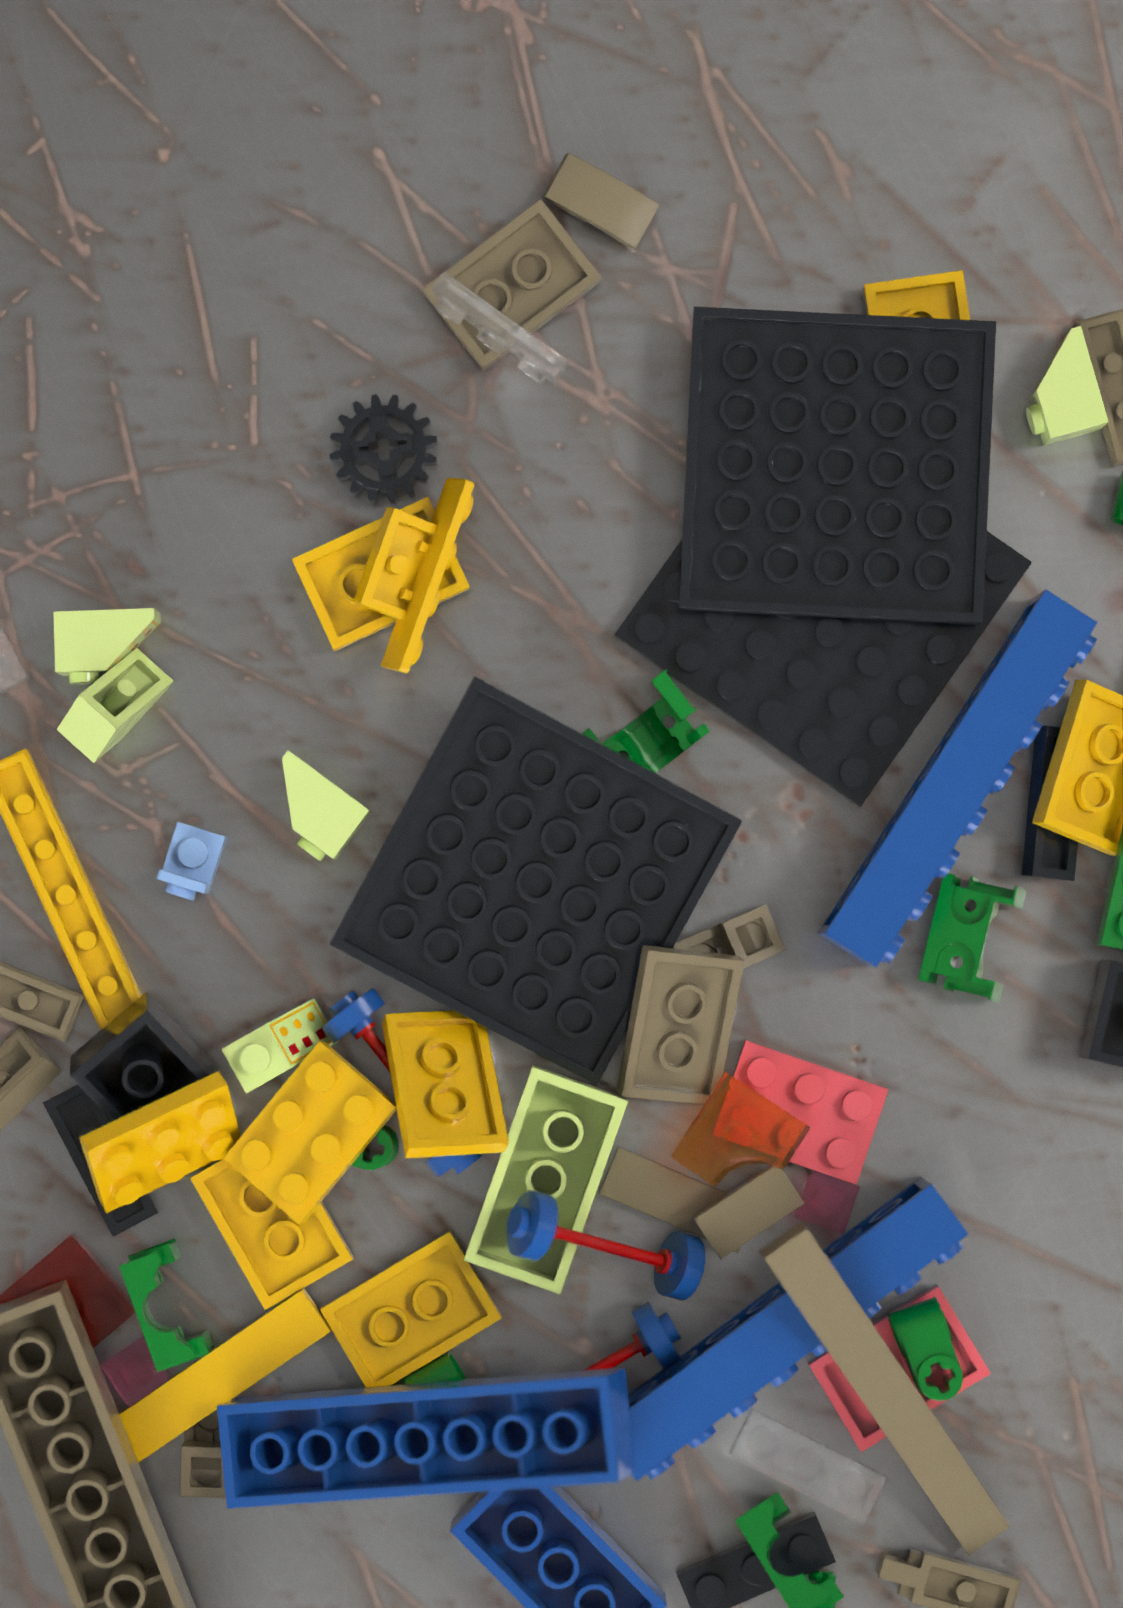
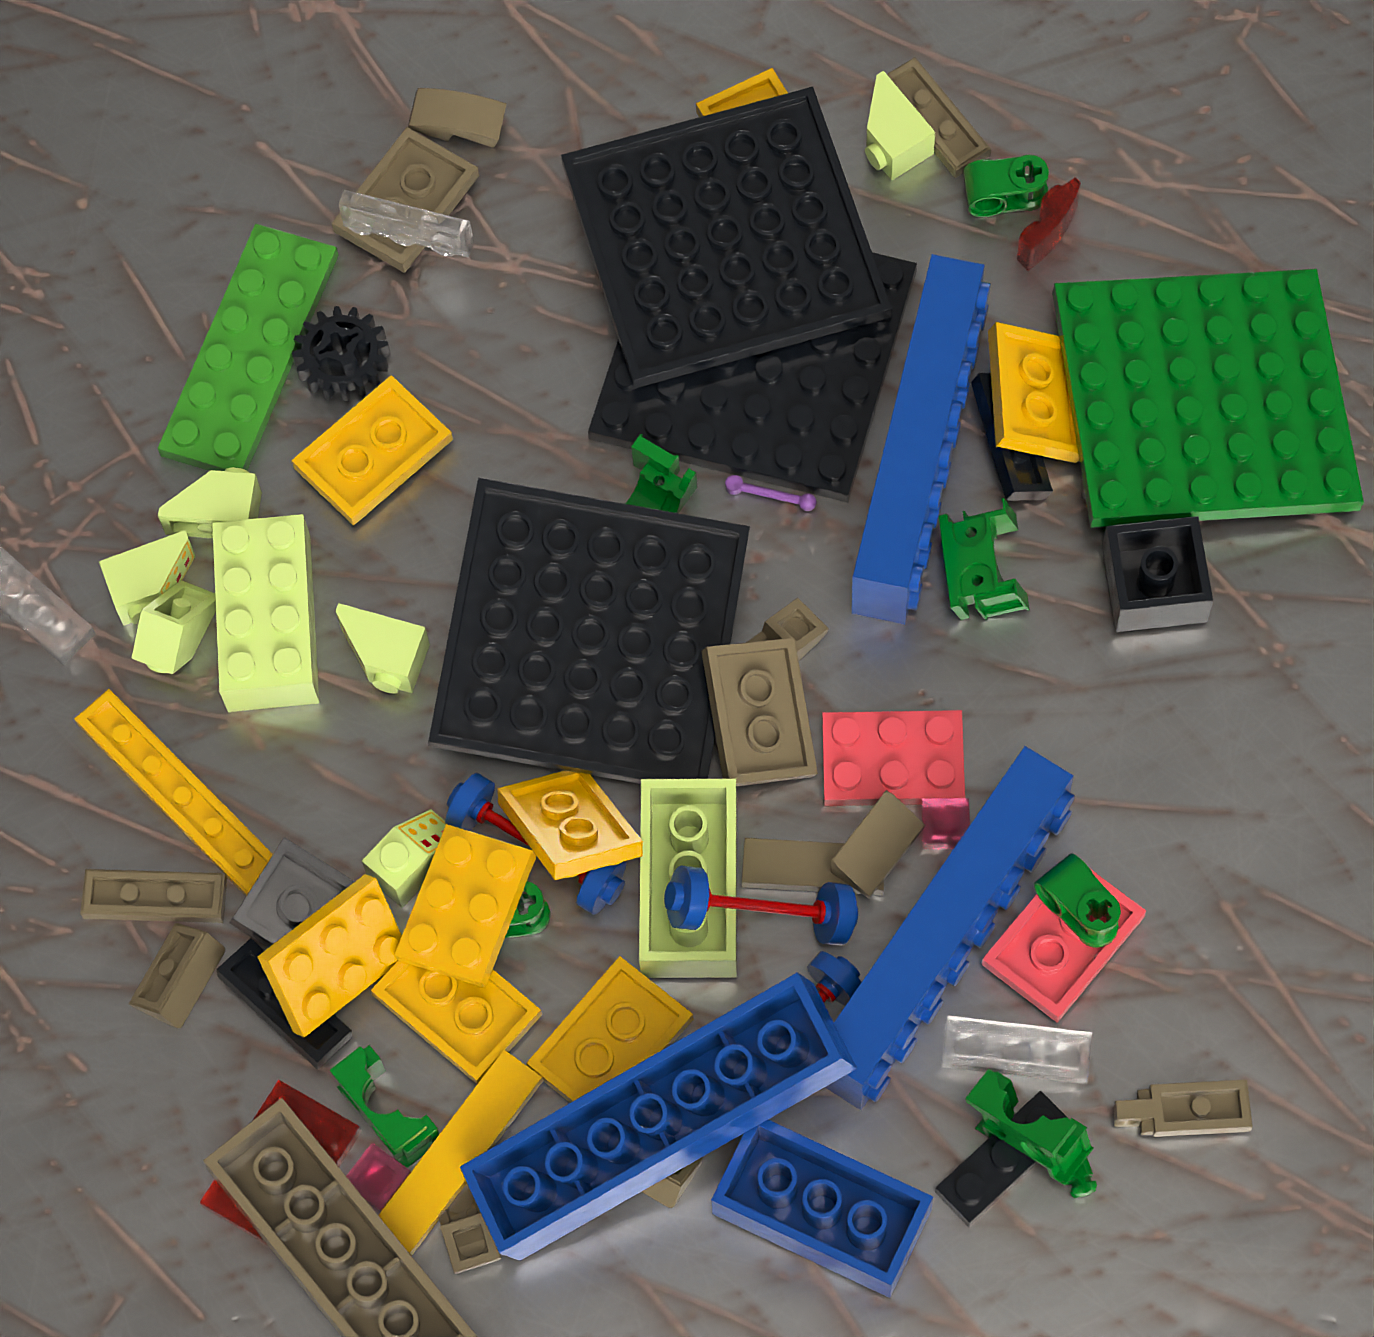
camera: 15 degrees left, 20 degrees down
light blue bracket [156,822,227,901] -> none
yellow bracket [353,478,474,673] -> none
clear orange tile [670,1072,811,1186] -> none
dark tan tile [759,1222,1010,1555] -> none
none -> bright green plate [157,223,339,471]
none -> yellowish green slope [158,467,262,538]
none -> yellowish green brick [212,514,319,712]
none -> medium lavender hinge [725,475,817,511]

